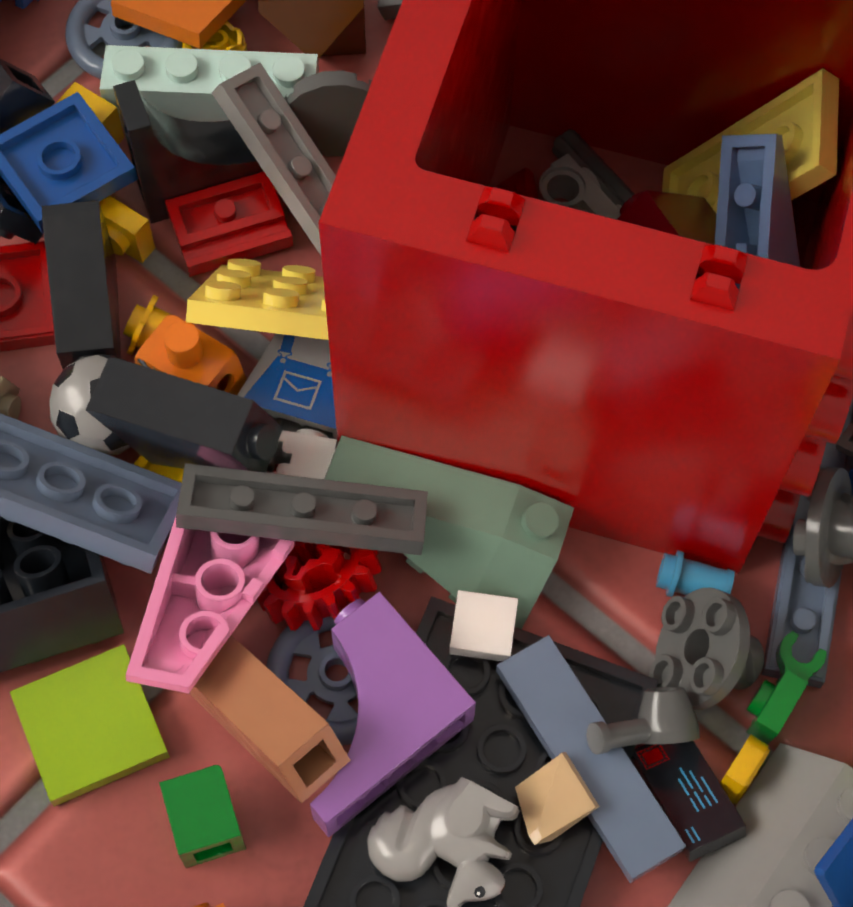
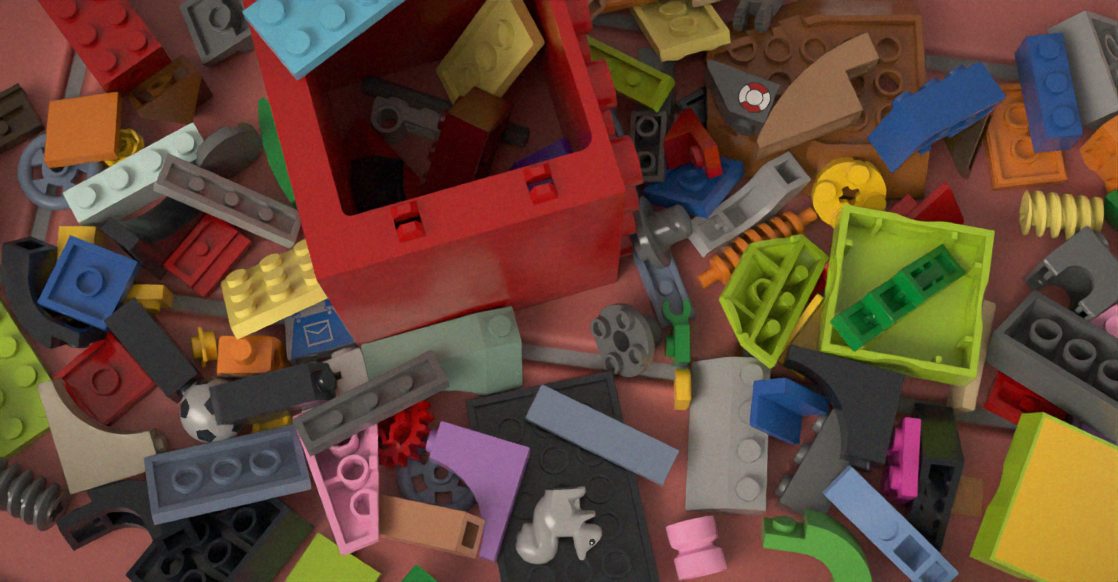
camera: 30 degrees left, 10 degrees up
white tile [449,590,518,662] -> none
tan slope [515,752,600,845] -> none
dark grey bar [586,686,700,755] -> none
black tile [631,741,746,862] -> none
dark azure pin [656,550,735,597] -> none
medium blue slope [715,134,800,290] -> none

